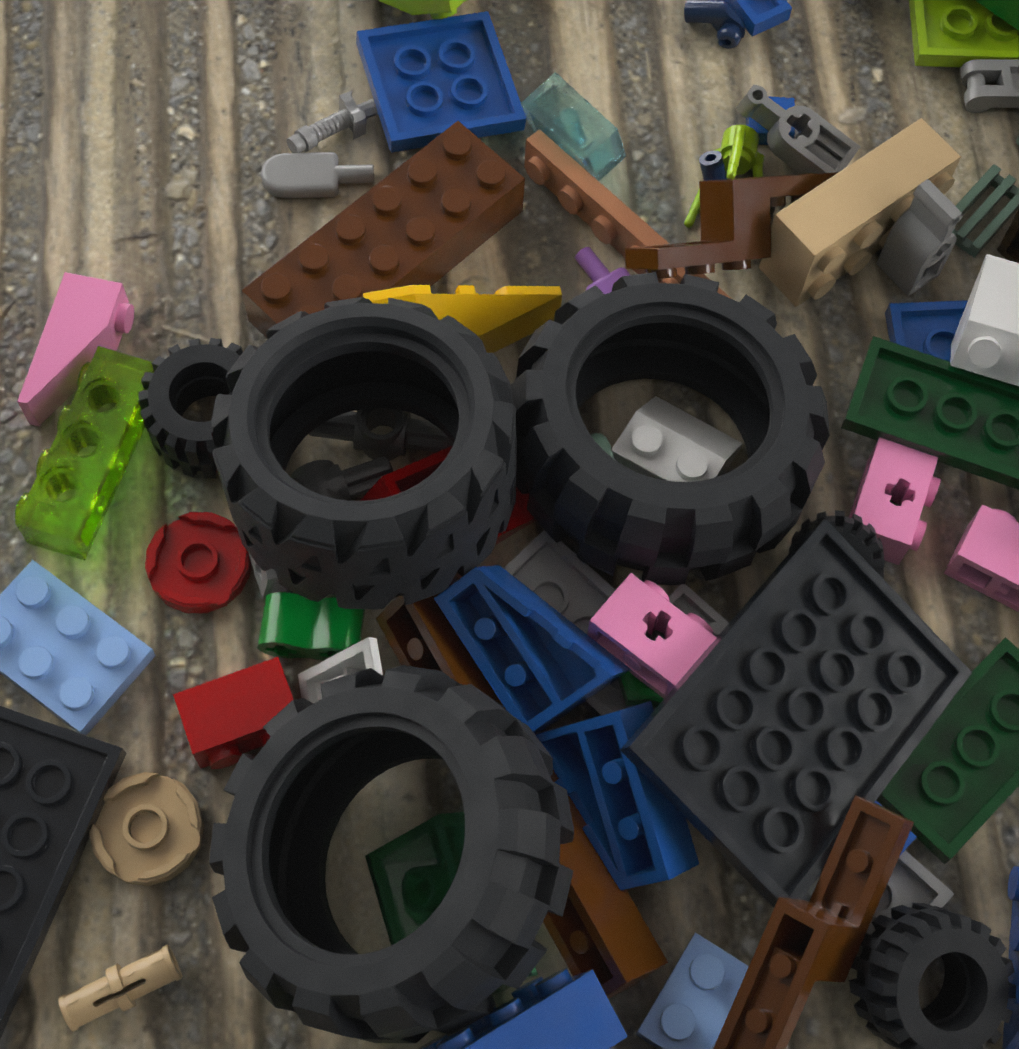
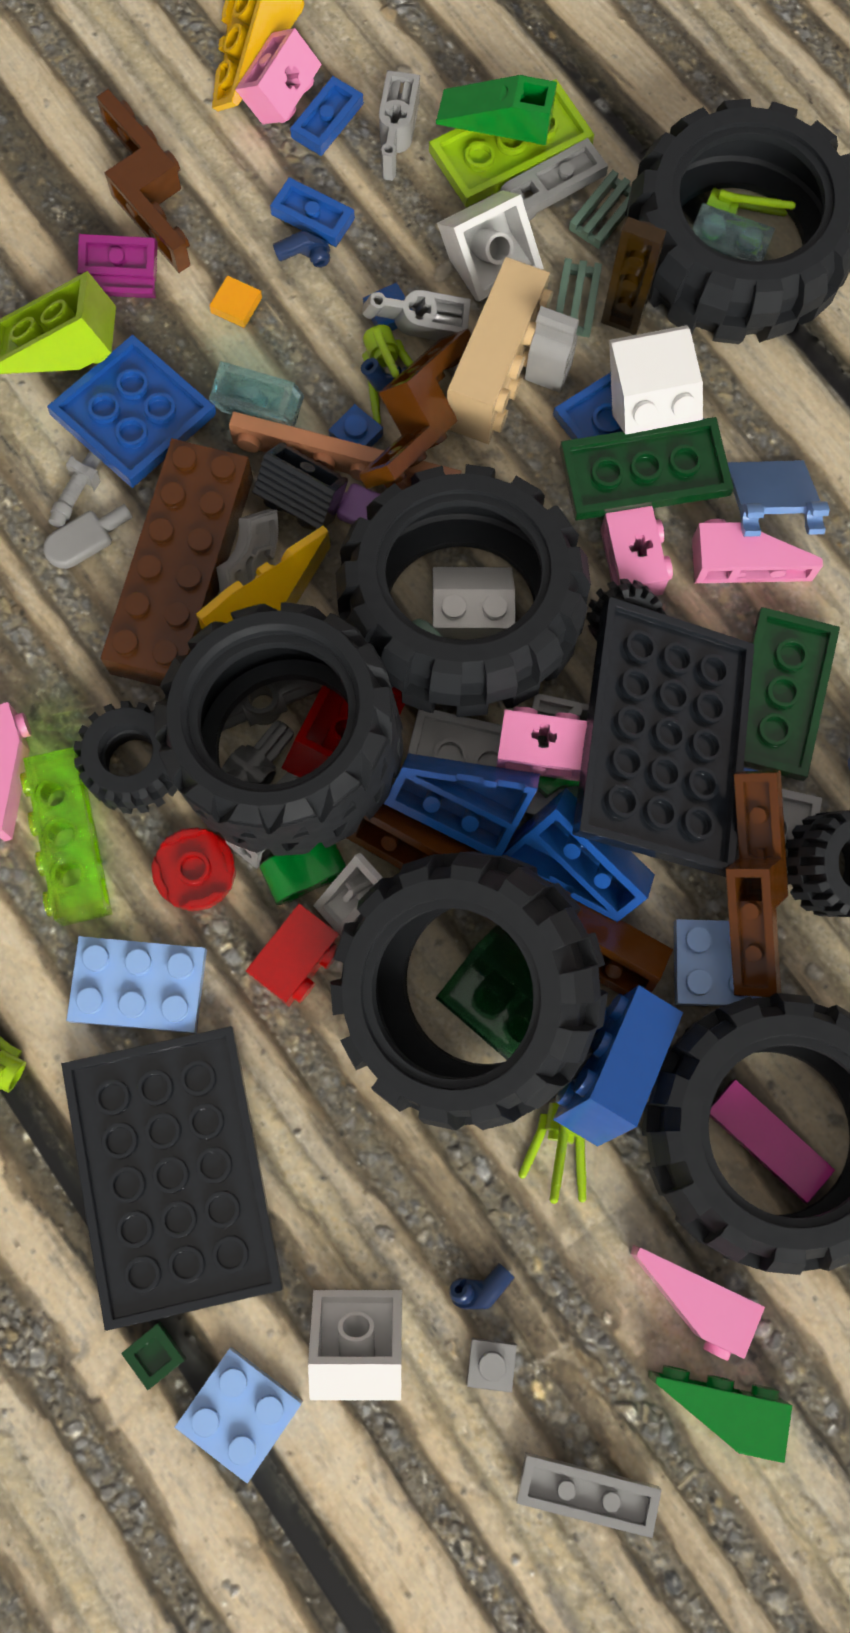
camera: 30 degrees left, 10 degrees up
tan pin [58,944,182,1032] -> none
tan tile [89,772,204,886] -> none
none -> light orange tile [209,275,262,328]
none -> light grey tile [216,509,278,592]
none -> black brick [252,442,349,530]
none -> blue plate [328,404,384,447]
none -> white slope [437,190,544,301]

